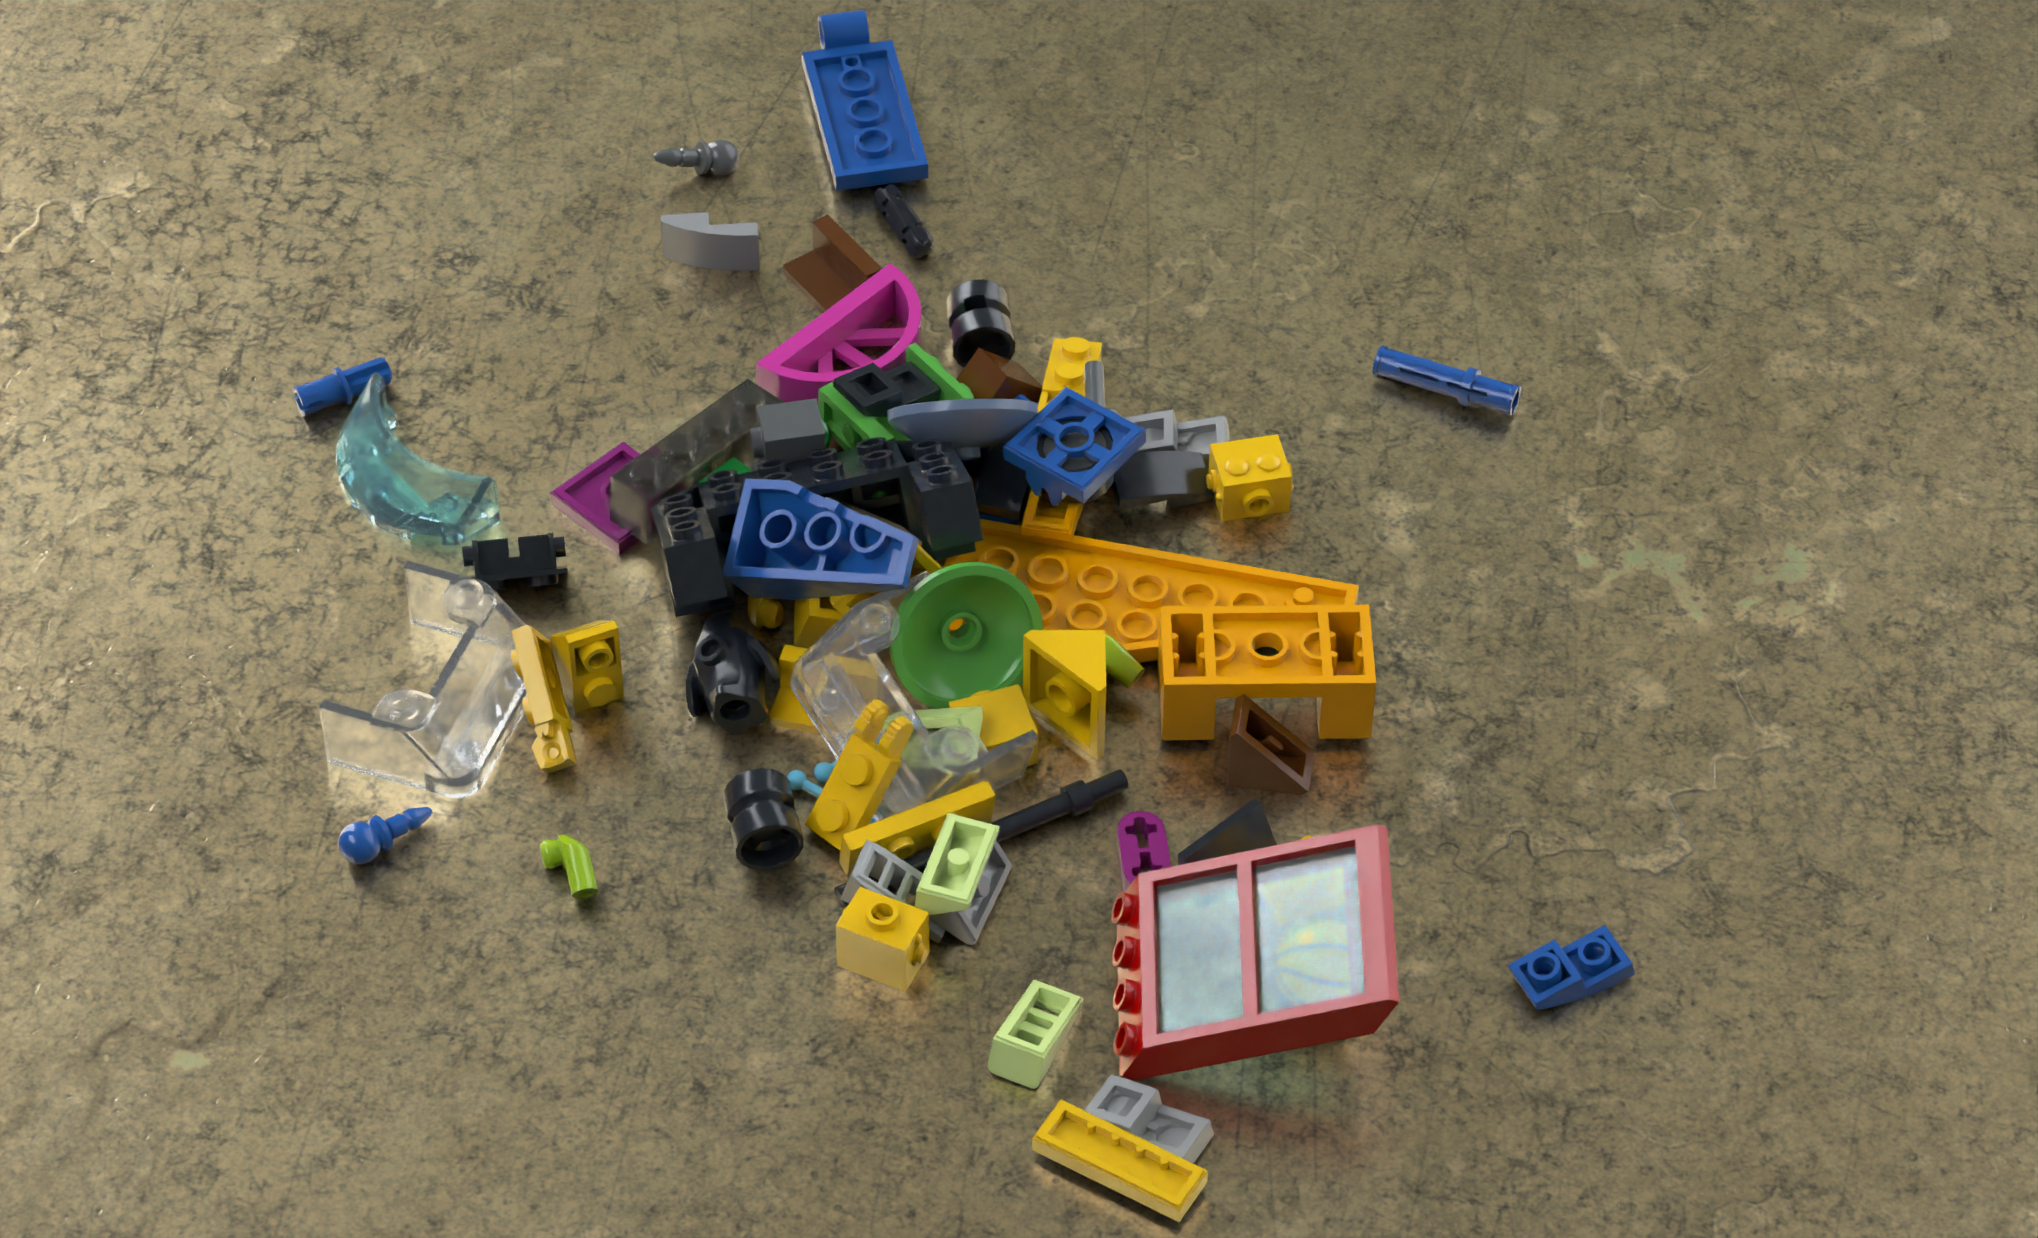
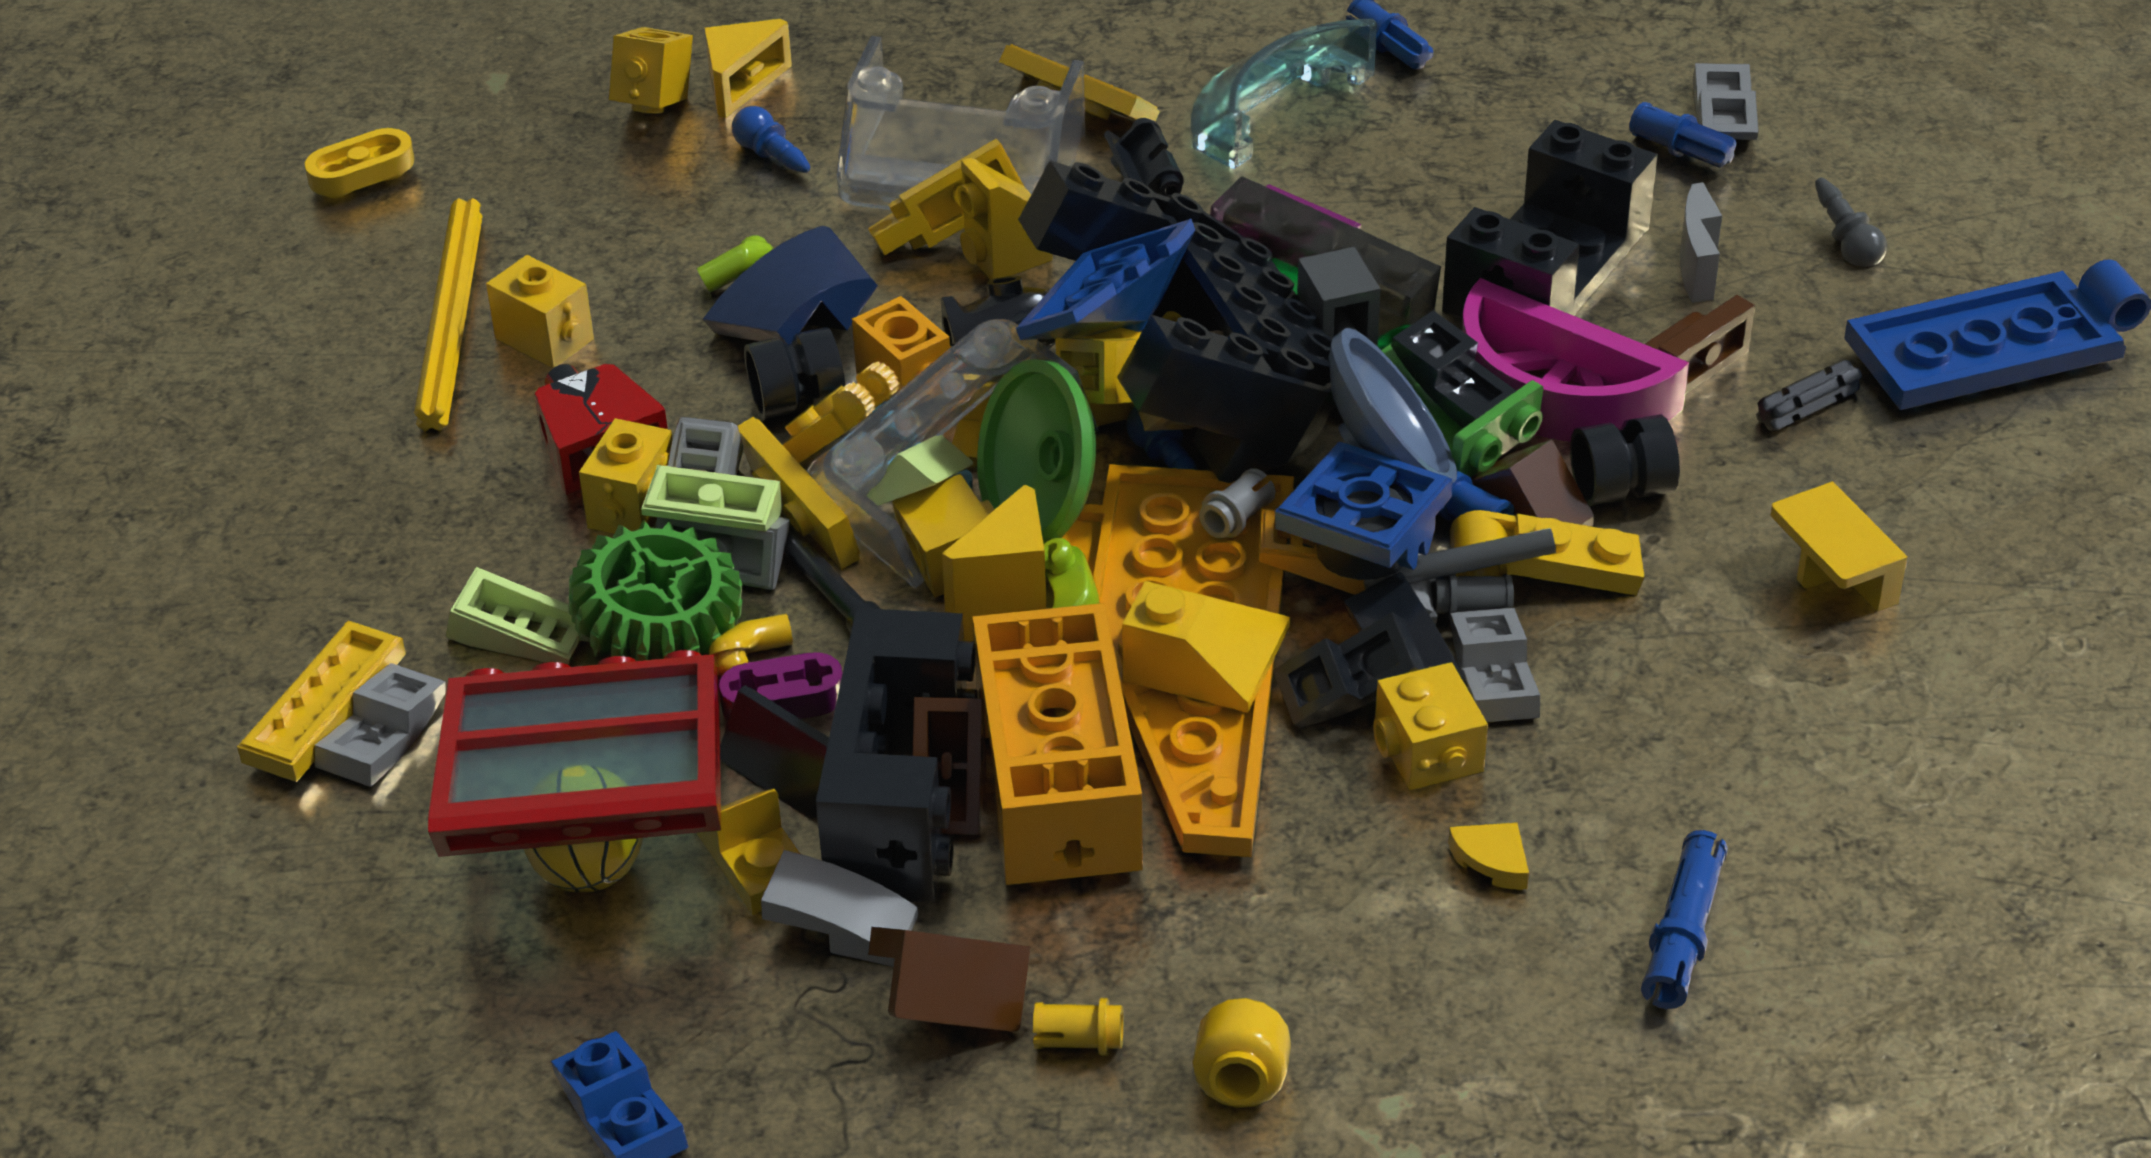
camera: 85 degrees right, 5 degrees down
none -> yellow plate [305,128,415,199]
none -> yellow axle [414,198,483,432]
none -> yellow head [486,255,594,368]
none -> red torso [534,364,668,495]
none -> bright green gear [568,519,742,661]
none -> yellow head [609,27,693,113]
none -> dark blue slope [703,226,878,345]
none -> yellow slope [705,19,792,118]
none -> yellow arm [709,613,793,678]
none -> light grey slope [761,850,918,967]
none -> black plate [816,608,978,903]
none -> light orange head [852,296,952,416]
none -> reddish brown panel [868,926,1031,1032]
none -> yellow plate [999,44,1160,121]
none -> yellow pin [1033,998,1124,1056]
none -> yellow slope [1122,581,1290,713]
none -> yellow head [1192,998,1291,1108]
none -> light grey pin [1199,468,1276,539]
none -> black slope [1273,612,1425,728]
none -> black plate [1442,120,1658,319]
none -> yellow tile [1448,822,1529,890]
none -> blue axle [1629,102,1736,168]
none -> light grey slope [1693,63,1759,140]
none -> yellow panel [1770,481,1908,612]

